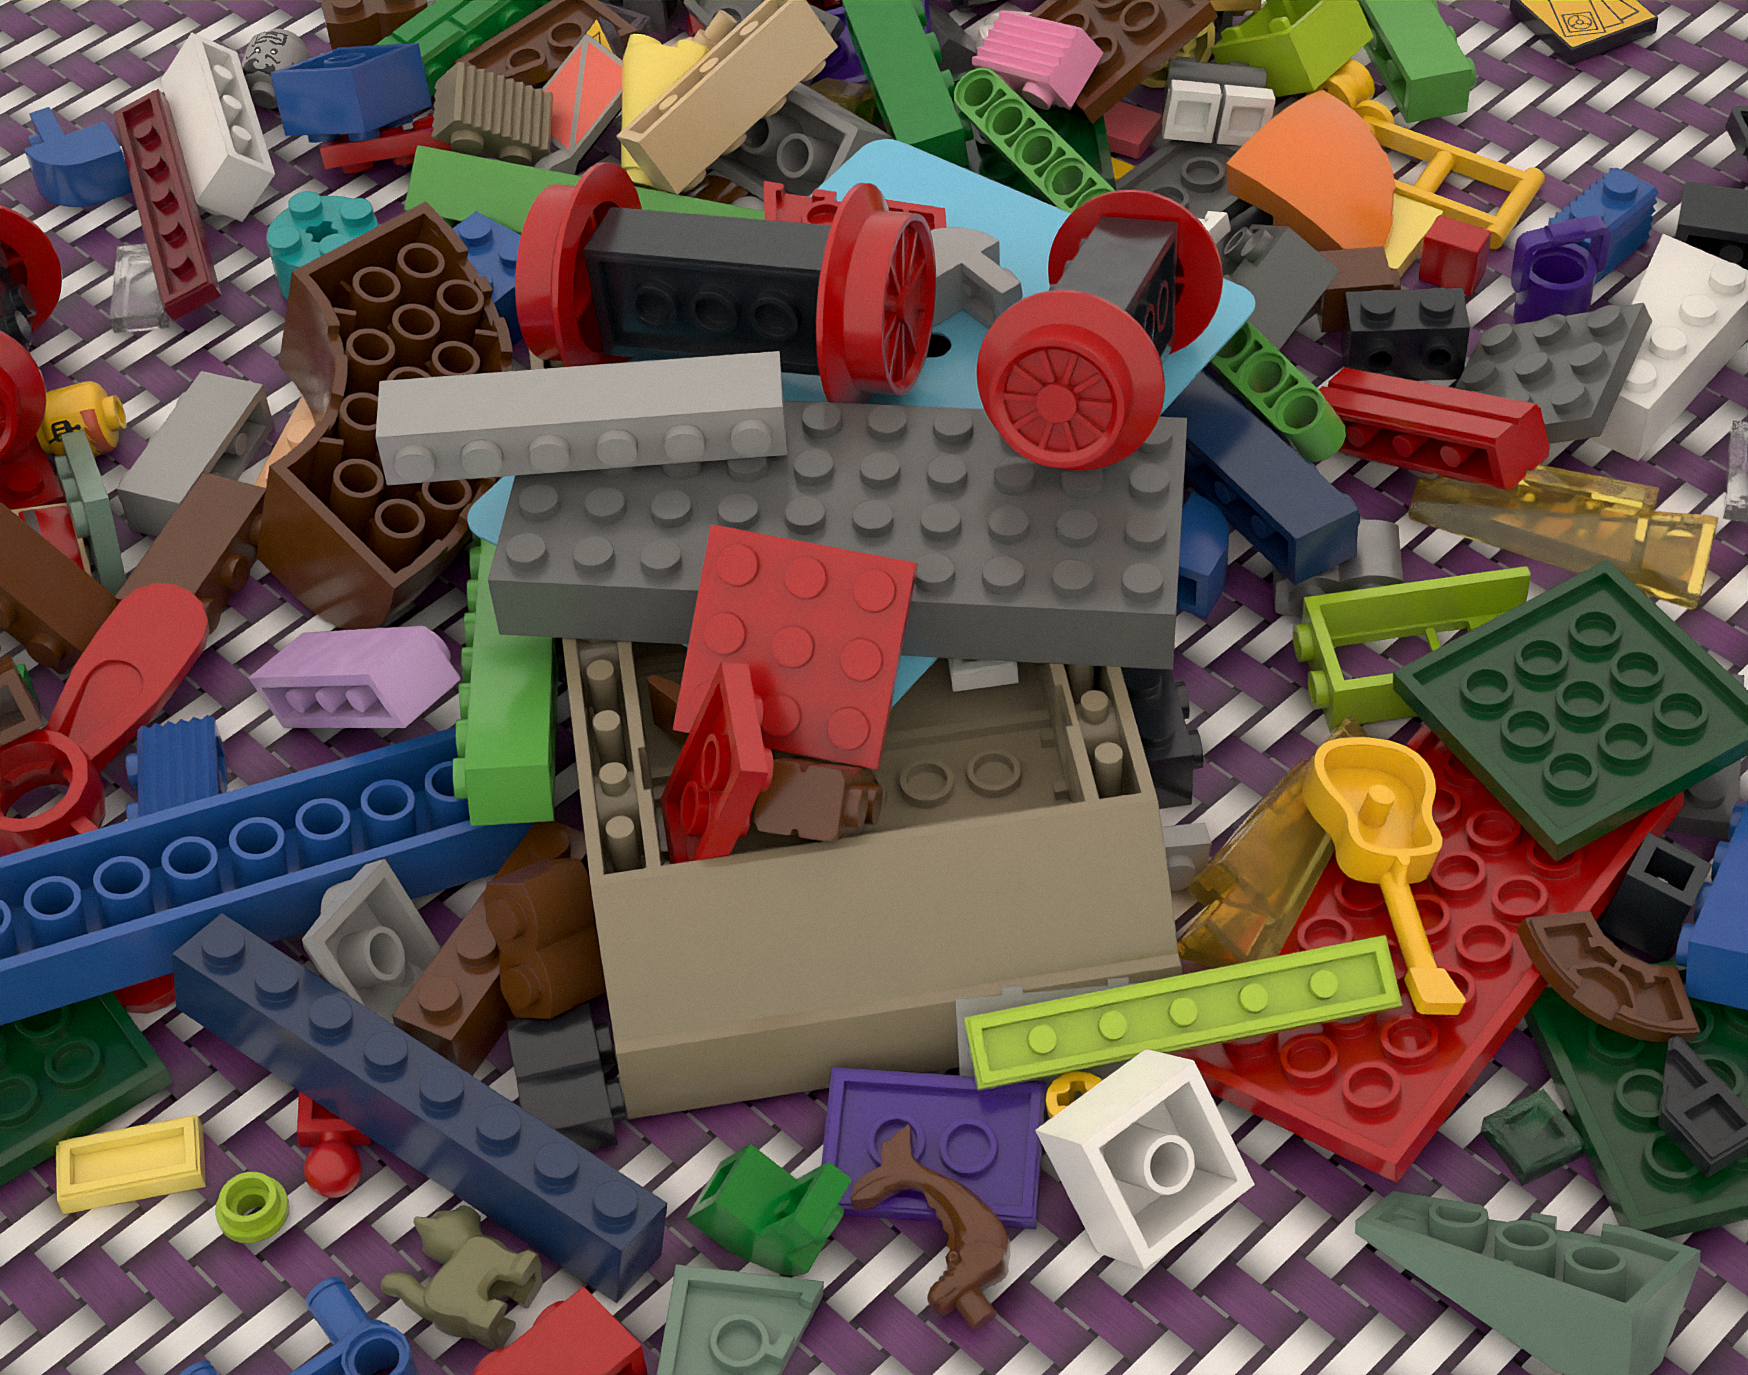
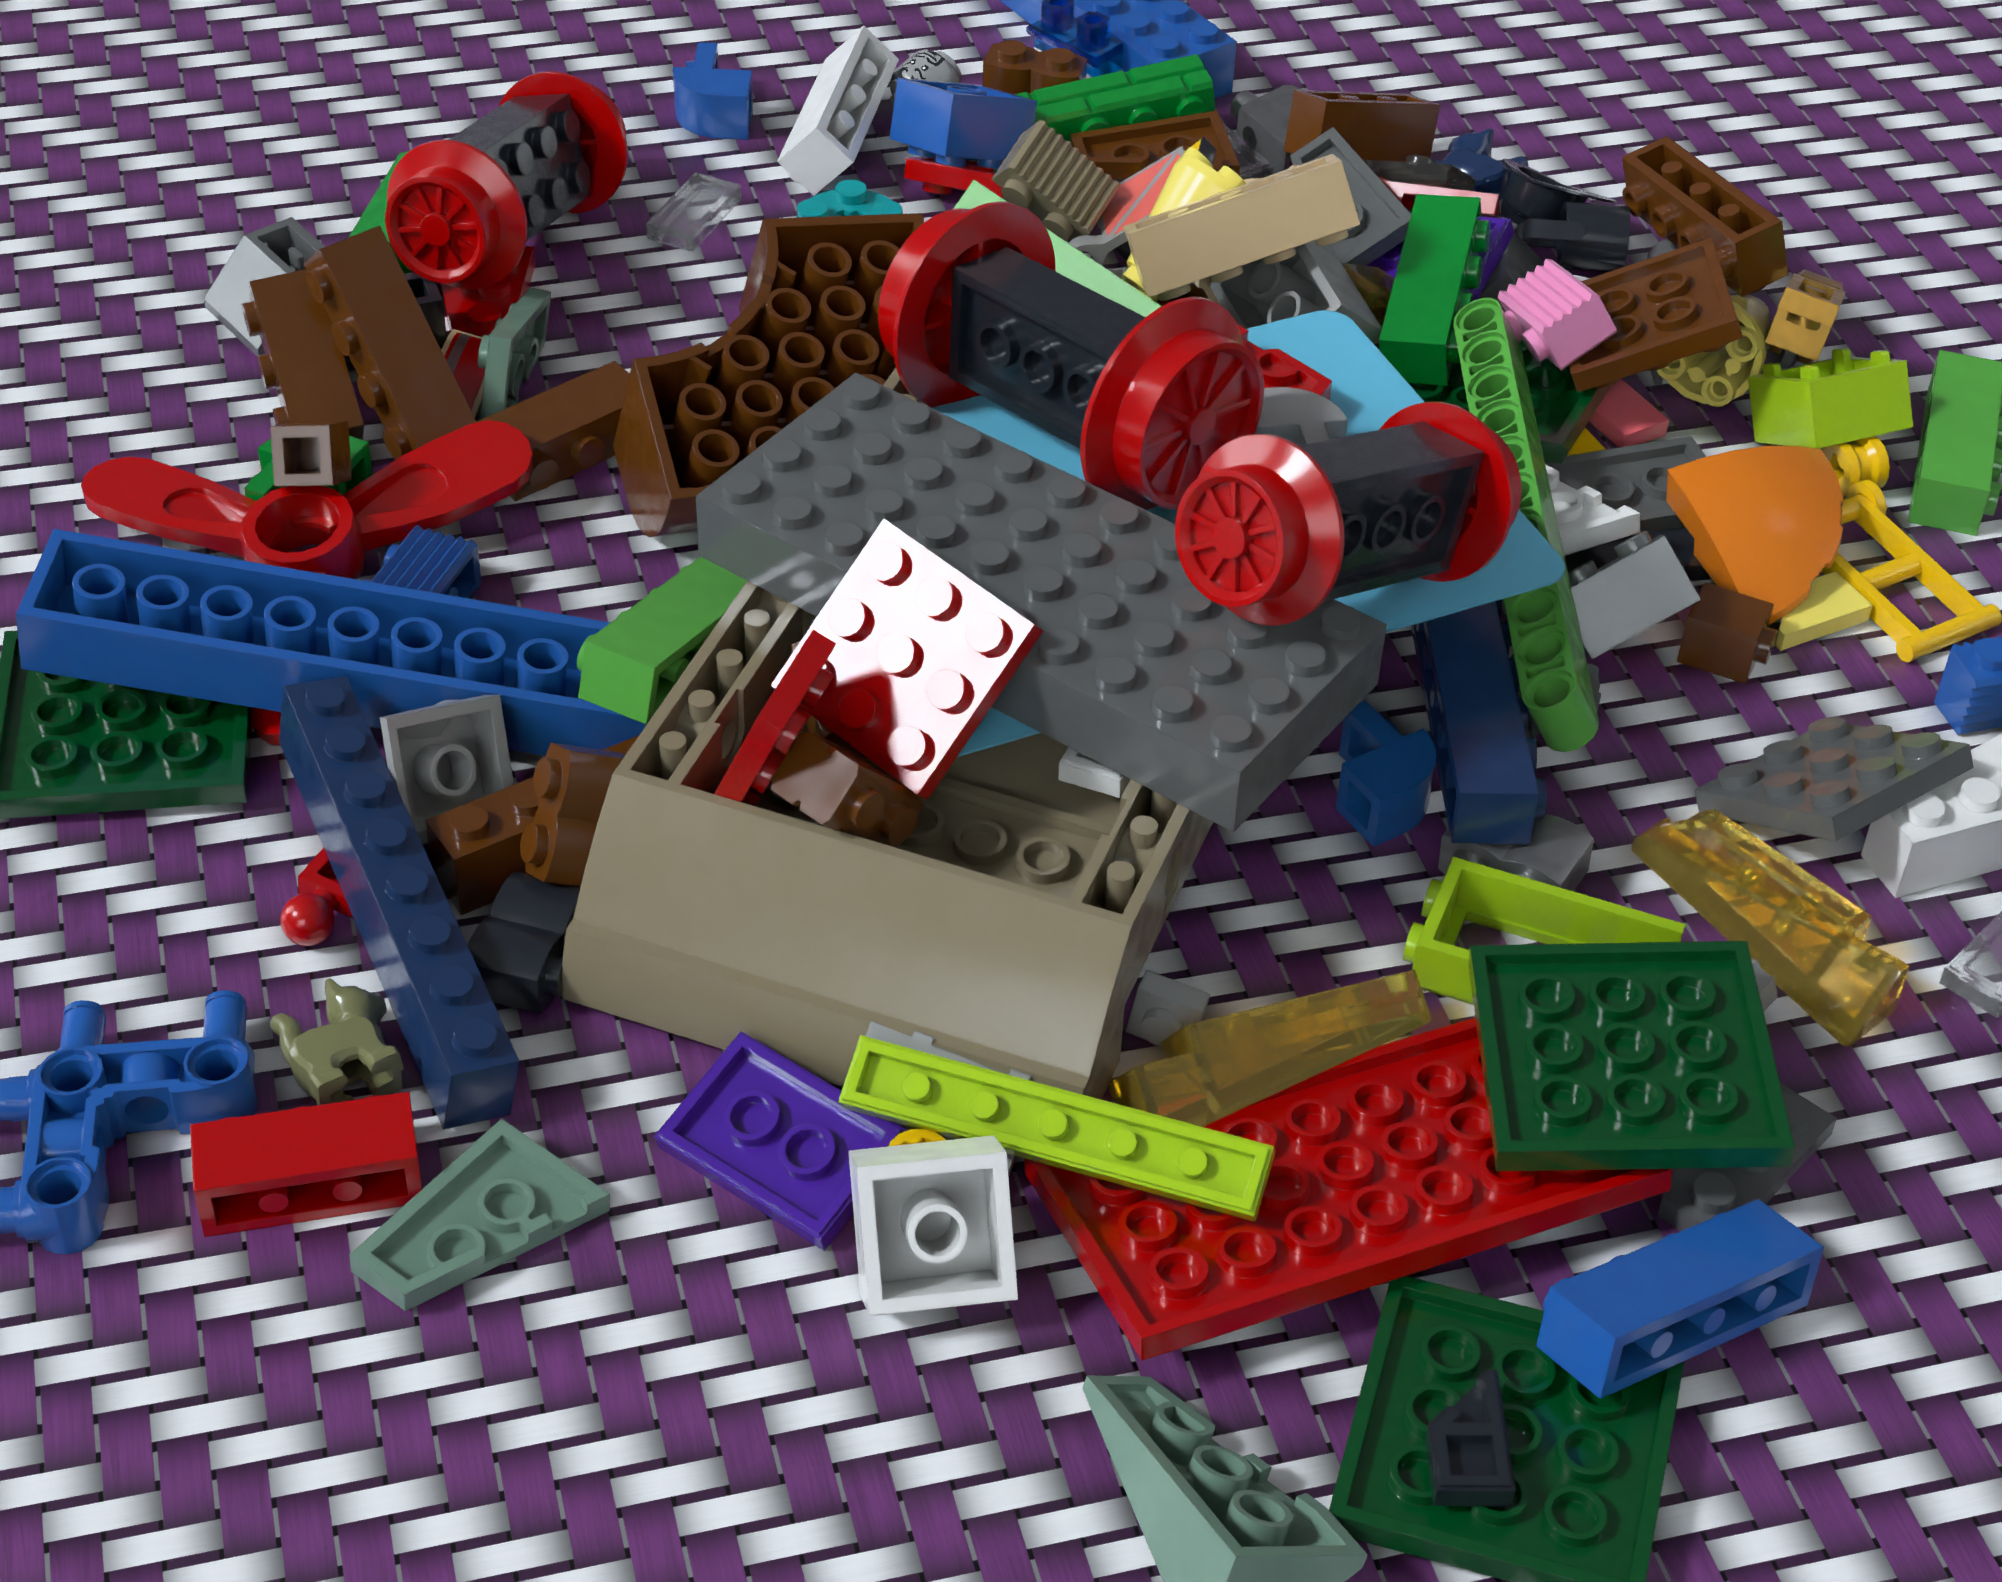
camera: 25 degrees right, 5 degrees down
yellow head [36,381,127,457] -> none
light yellow tile [56,1114,206,1214] -> none
dark red tile [113,89,222,322] -> none
light grey brick [117,371,274,537] -> none
lime plate [215,1172,290,1243] -> none
lavender brick [248,626,461,728] -> none
light grey brick [375,351,787,485] -> none
green brick [686,1144,852,1276] -> none
reddish brown animal [850,1124,1010,1331] -> none
black brick [1121,667,1204,809] -> none
white hips [1160,56,1276,146] -> none
yellow piece [1302,737,1466,1015] -> none
red brick [1309,368,1550,491] -> none
black brick [1341,288,1470,381] -> none
red piece [1418,215,1491,296] -> none
clear green tile [1481,1089,1585,1186] -> none
dark purple piece [1511,215,1611,324] -> none
reddish brown tile [1516,910,1700,1043] -> none
black brick [1599,832,1712,961] -> none

